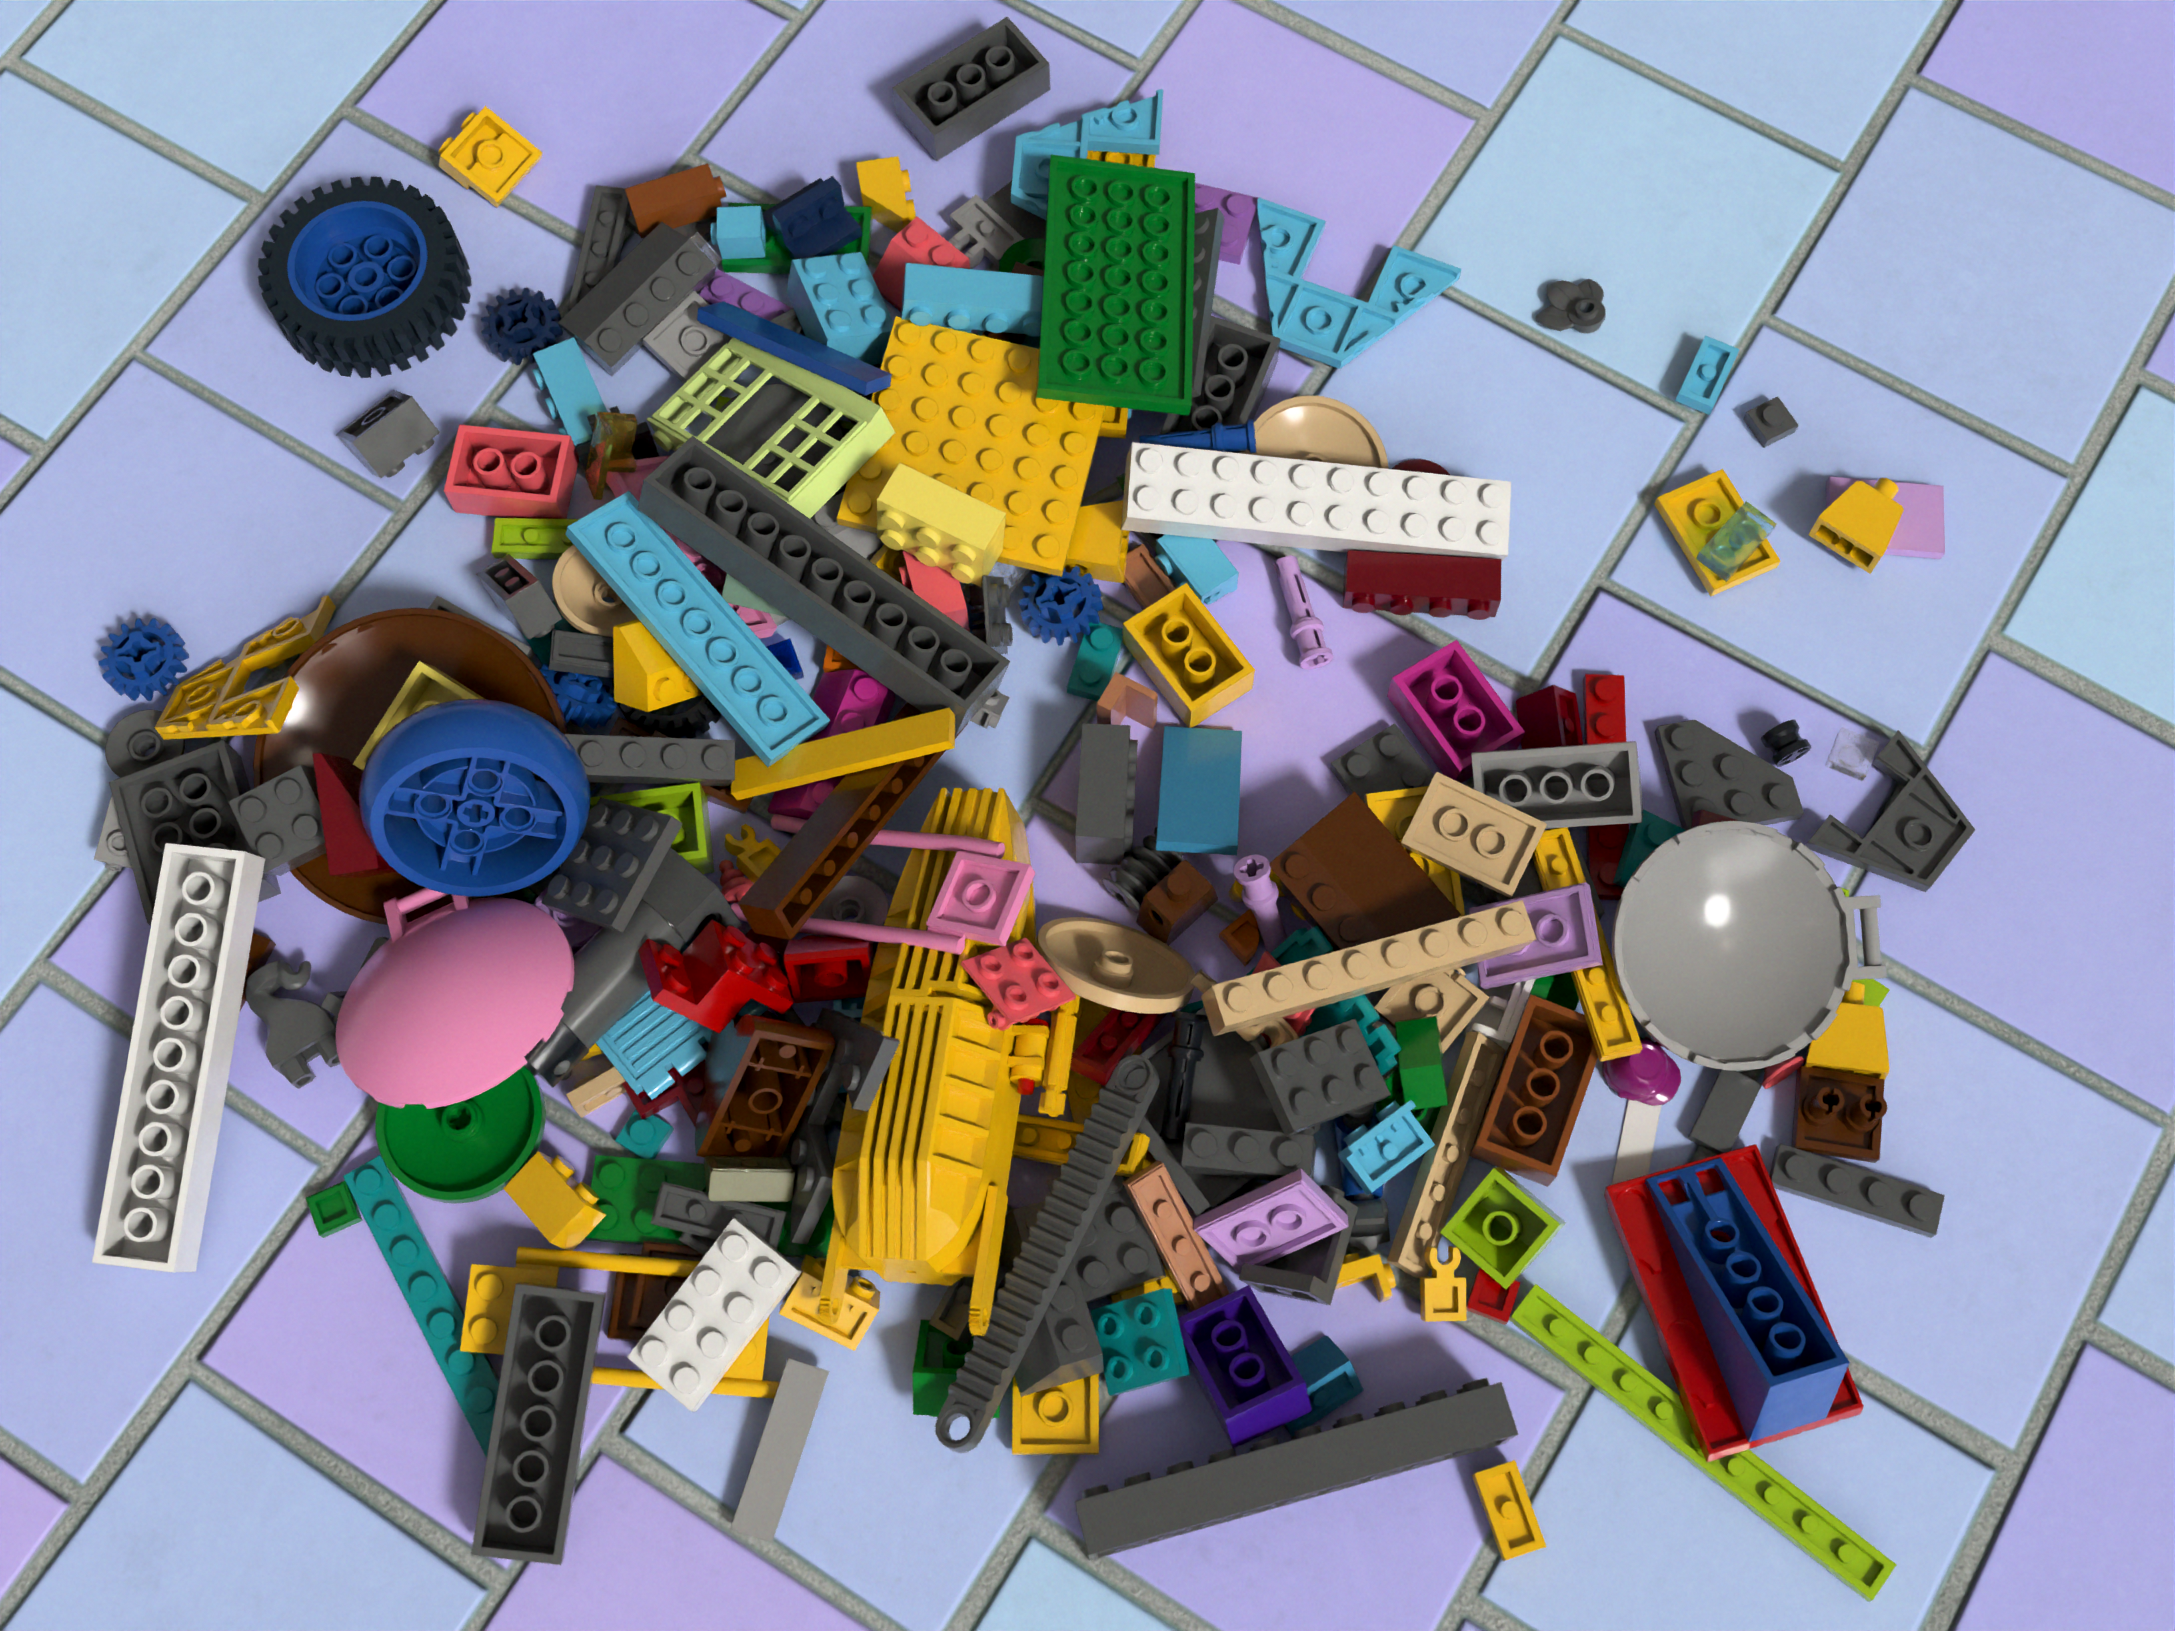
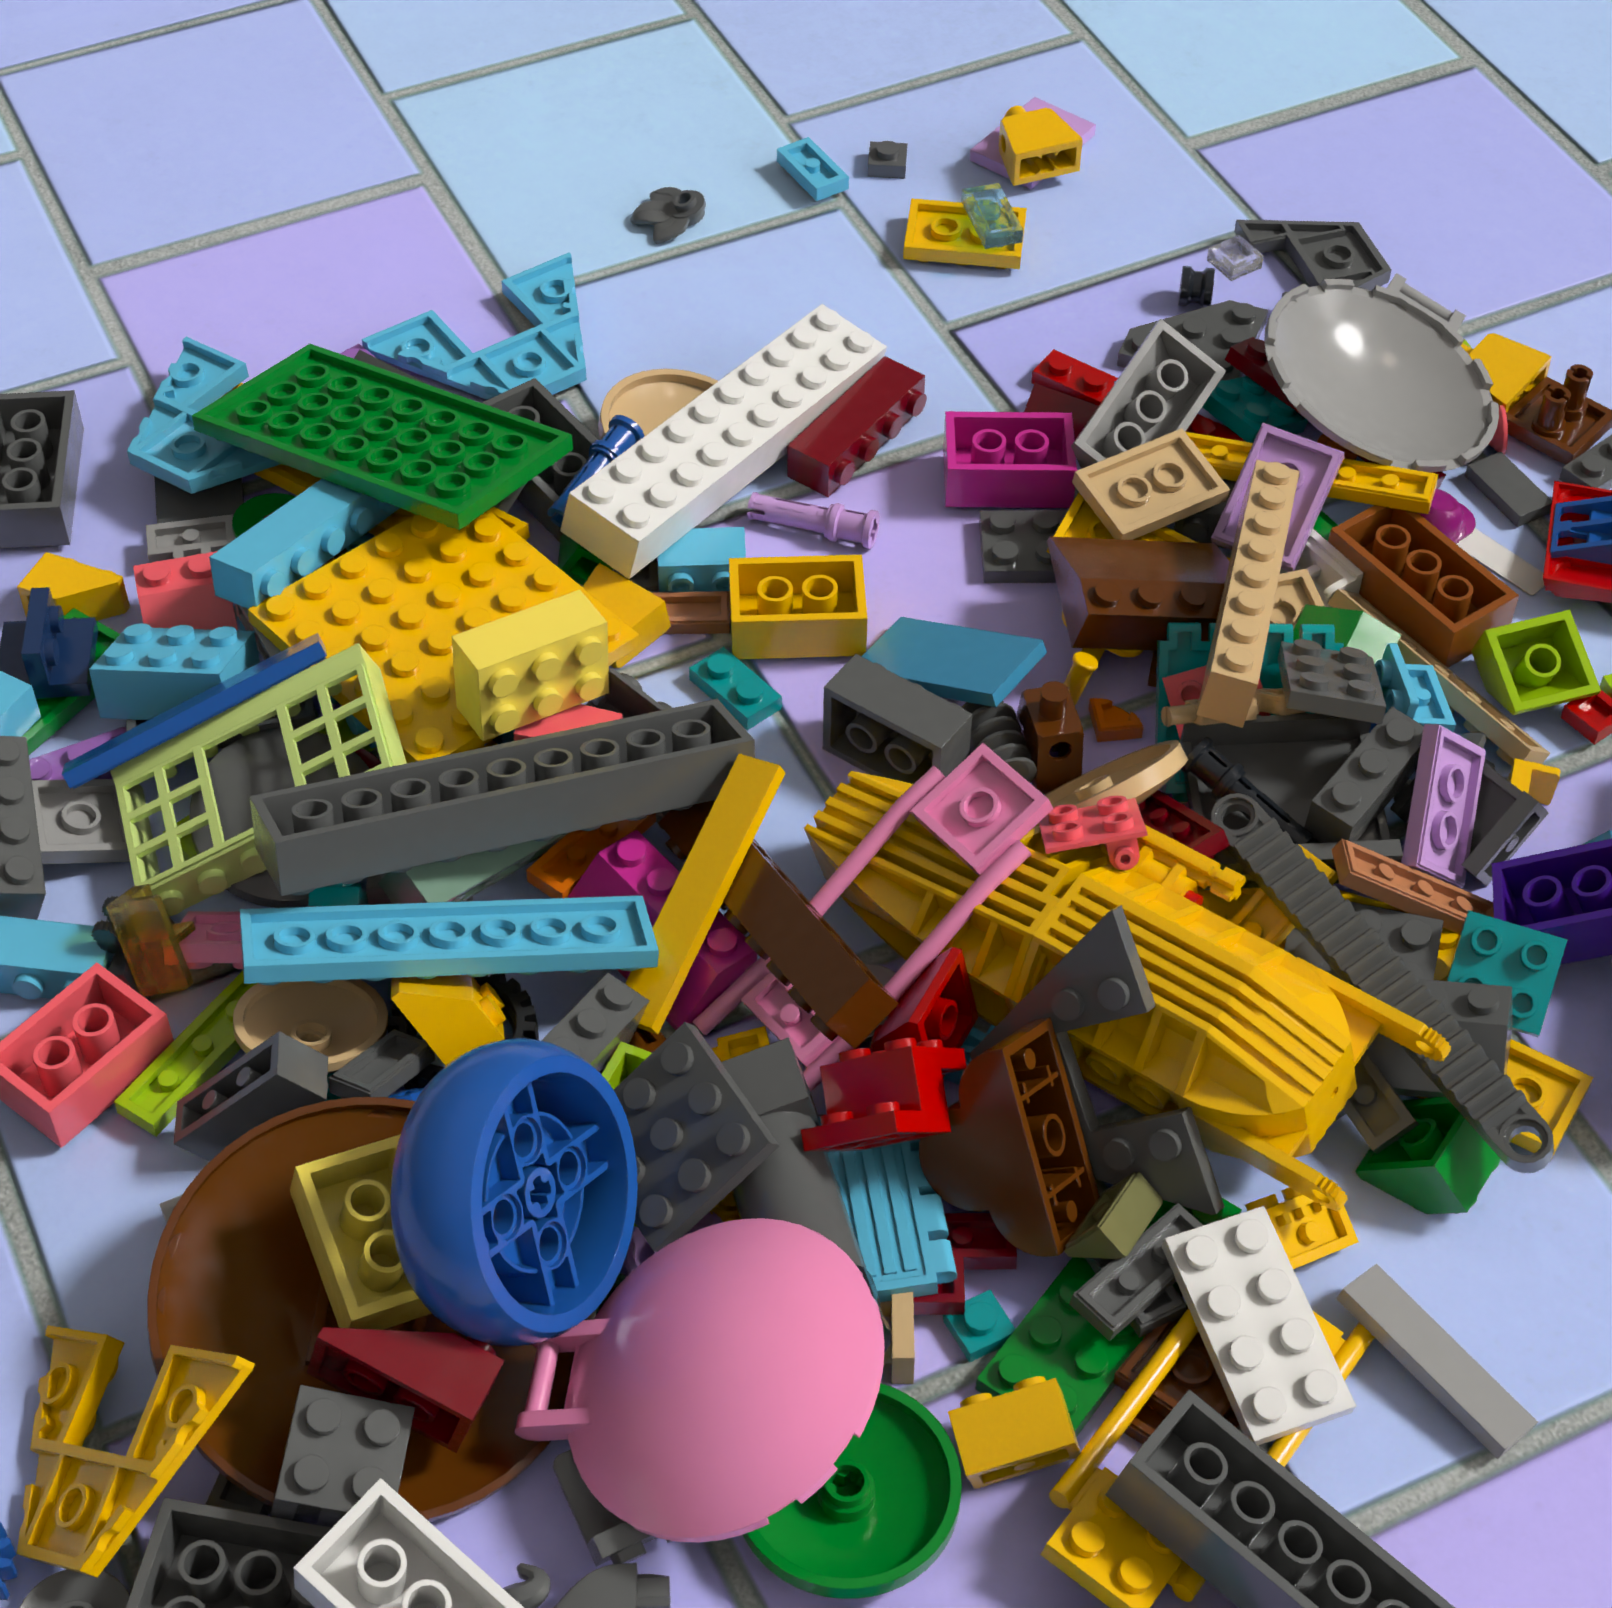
camera: 60 degrees left, 20 degrees down
blue gear [1019,566,1103,646] -> none
nougat panel [1097,672,1158,729] -> none
lavender pin [1233,855,1287,953] -> none
yellow plate [1420,1246,1467,1322] -> none

